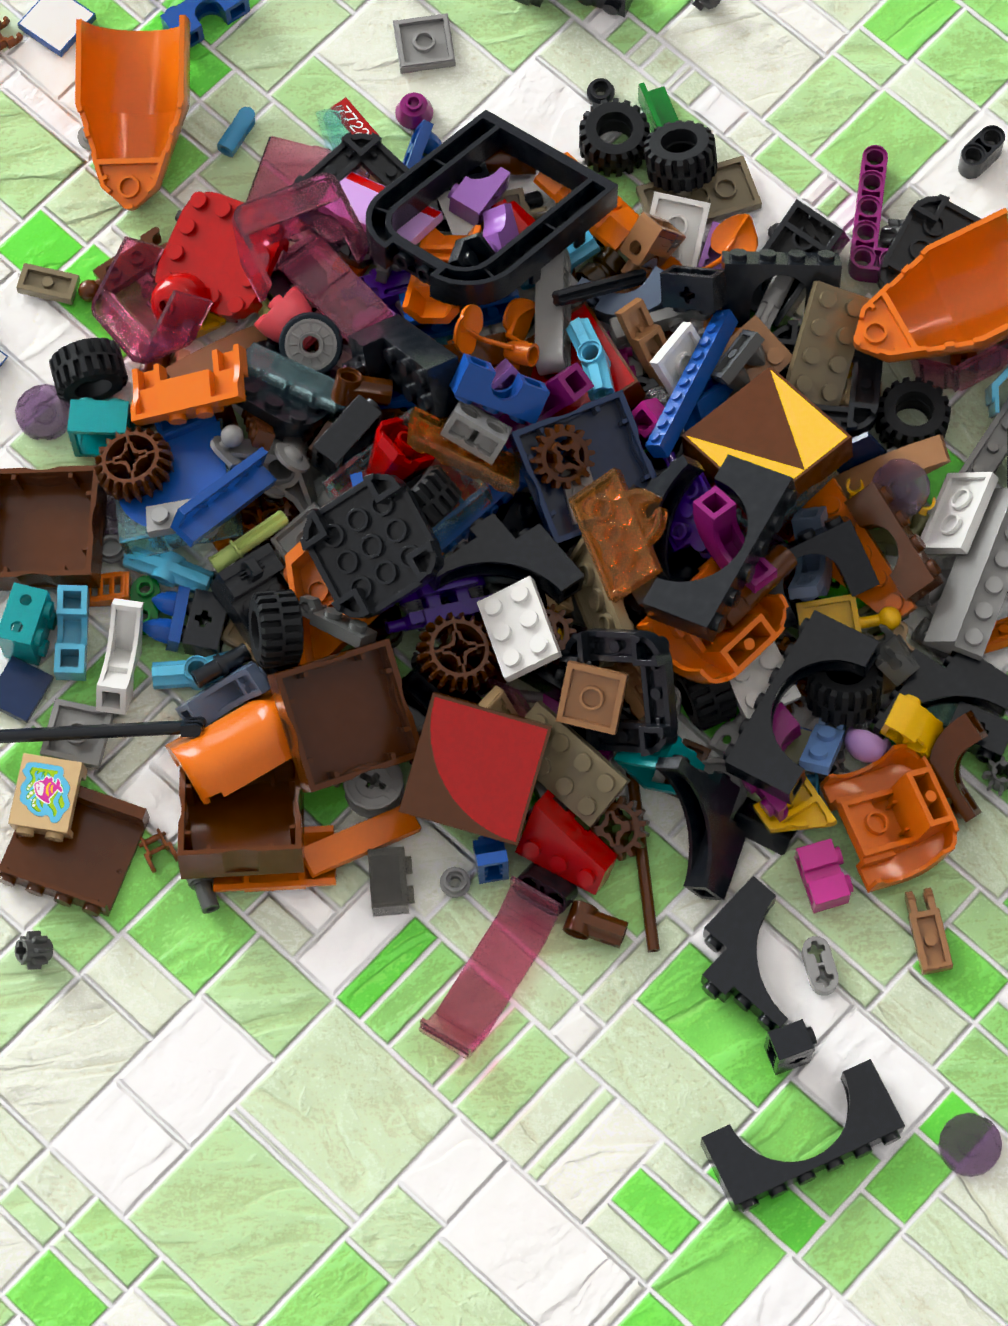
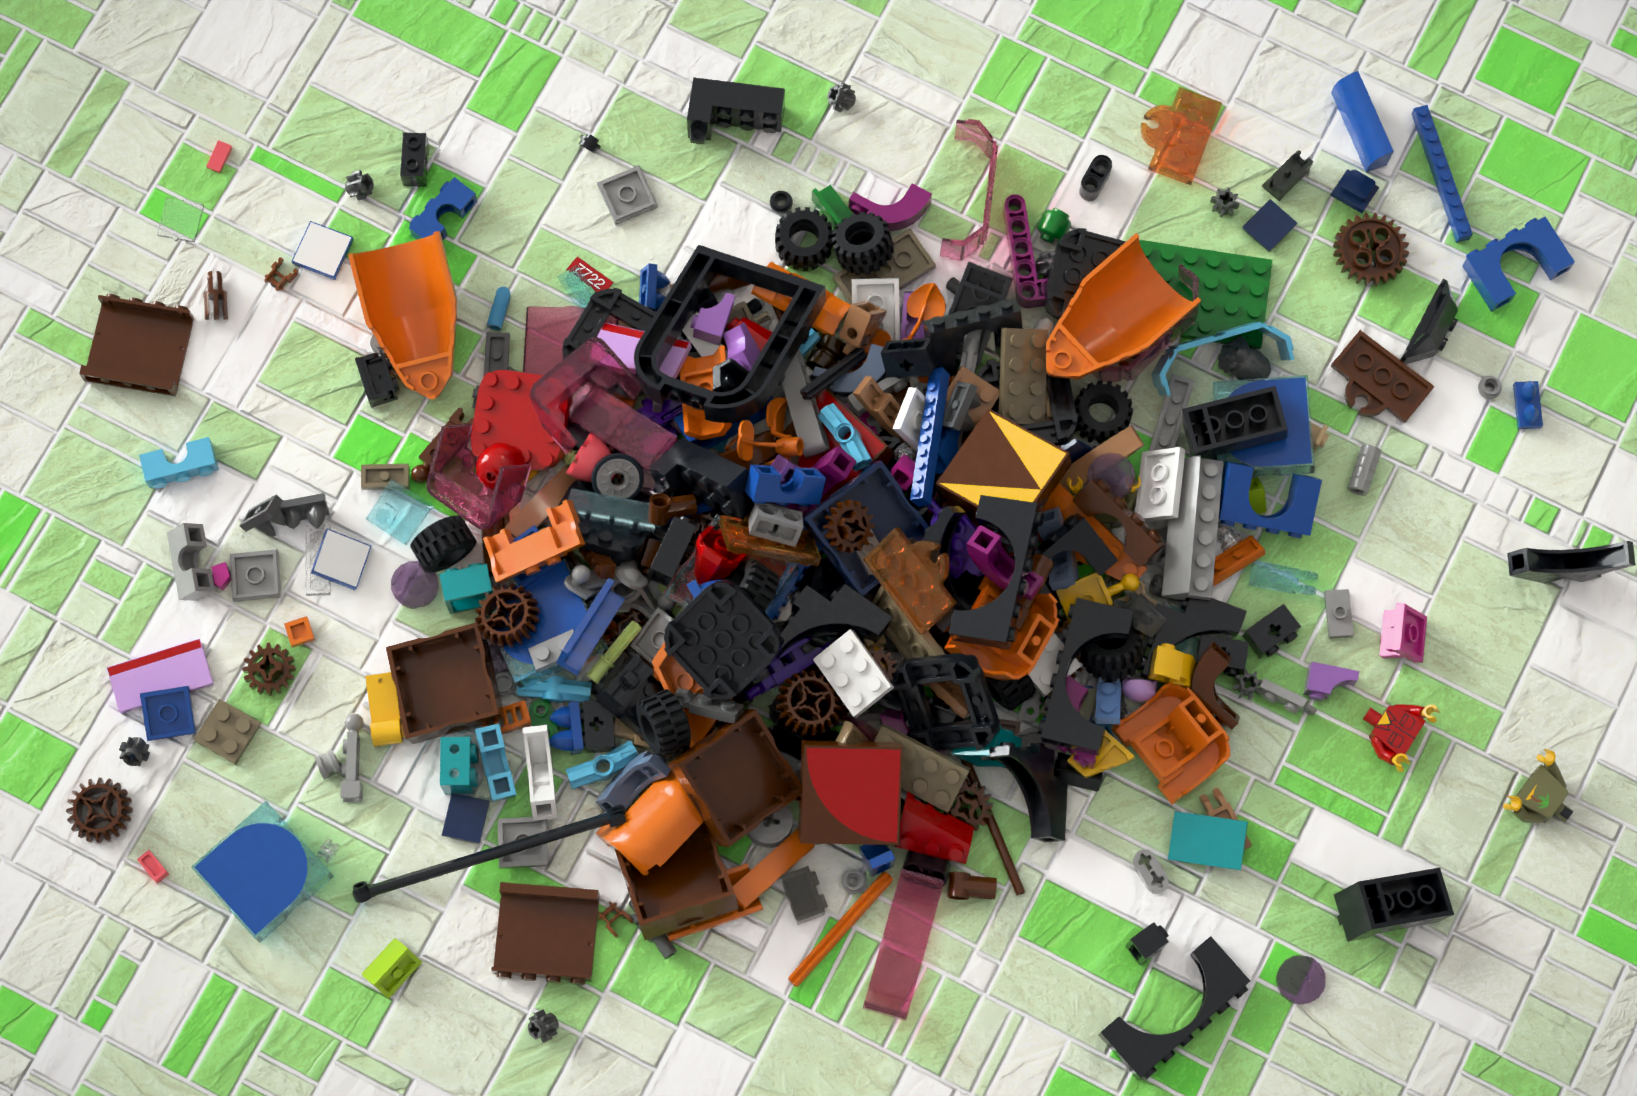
camera: 20 degrees left, 5 degrees up
panel [8,753,88,842] -> none
black pin [190,643,252,688] -> none
magenta cone [395,92,433,130] -> none
medium nougat plate [556,660,629,735] -> none
black arch [701,876,788,1031] -> none
dark pink brick [794,838,854,914] -> none
none -> black hinge [355,350,400,408]
none -> clear light blue plate [366,479,434,545]
none -> dark grey plate [483,332,510,377]
none -> orange axle [788,871,893,987]
none -> magenta arch [848,183,932,231]
none -> clear pink windscreen [940,119,998,261]
none -> green head [1037,208,1071,244]
none -> teal tile [1168,811,1248,870]

